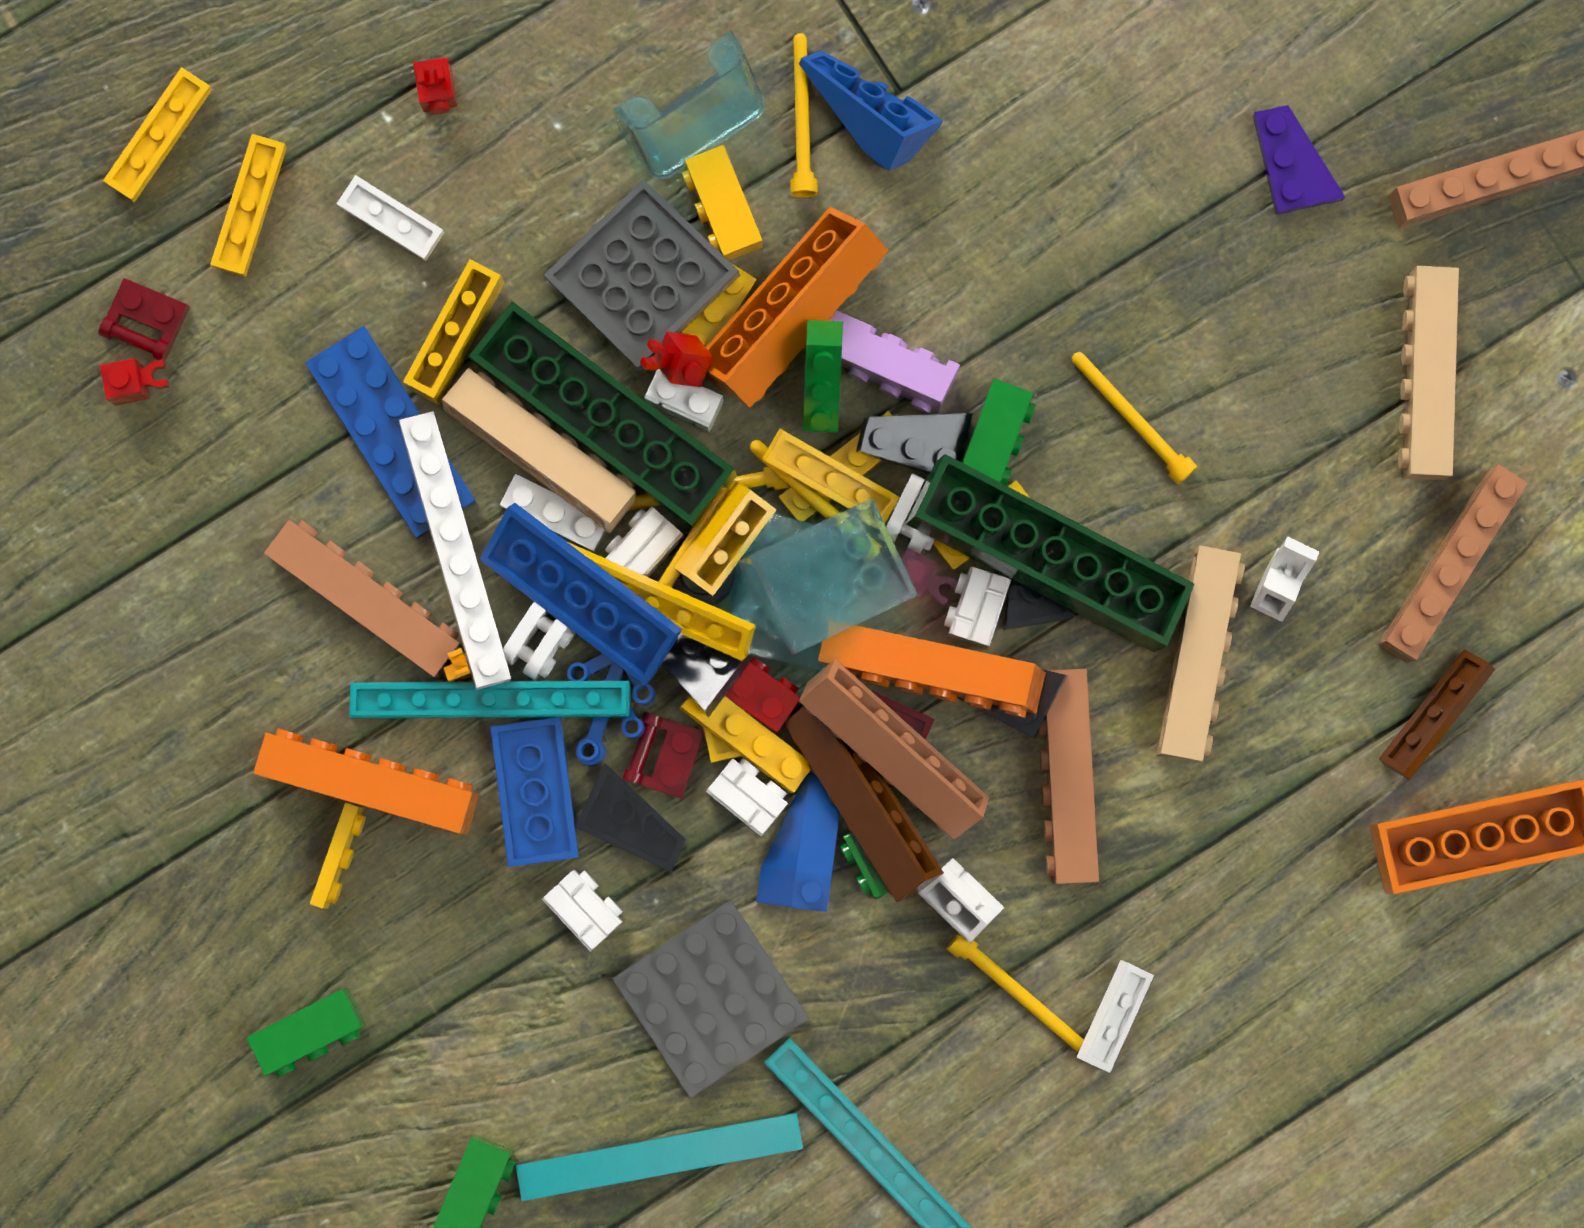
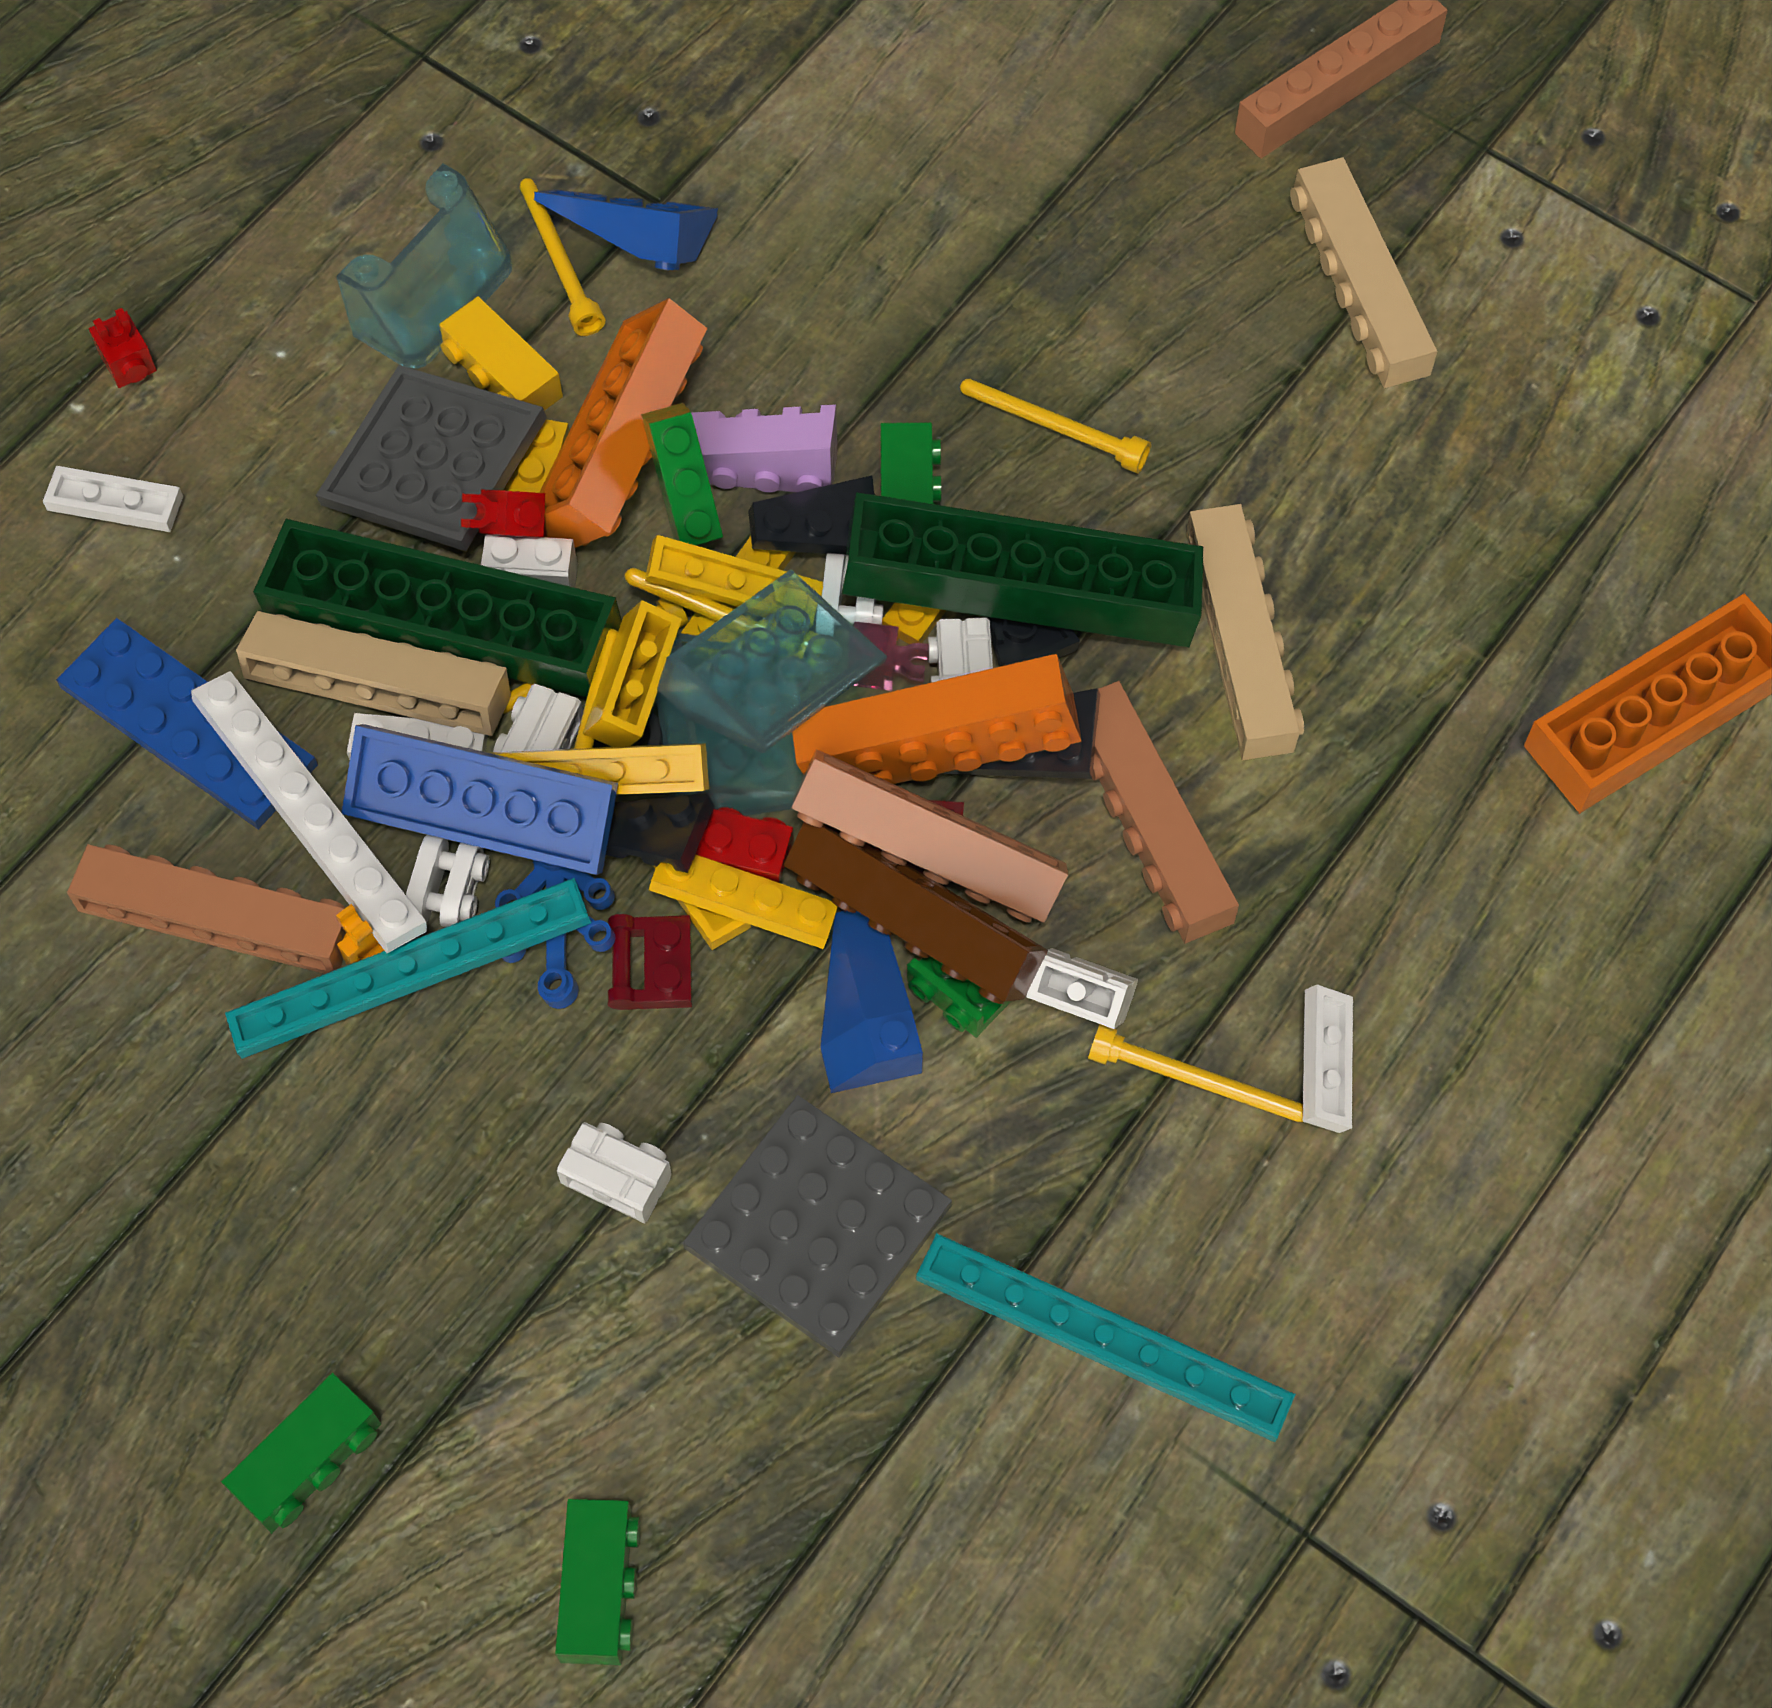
camera: 20 degrees left, 20 degrees down
orange brick [253,728,480,835] -> none
yellow plate [310,802,366,909] -> none
yellow brick [403,259,505,405] -> none
blue plate [490,718,579,867] -> none
teal tile [516,1112,803,1201] -> none
black wing [575,763,686,872] -> none
white brick [706,758,788,837] -> none
white brick [1250,536,1319,622] -> none
dark purple wing [1253,105,1346,215] -> none
nougat brick [1378,464,1528,663] -> none
reddish brown plate [1379,649,1495,780] -> none

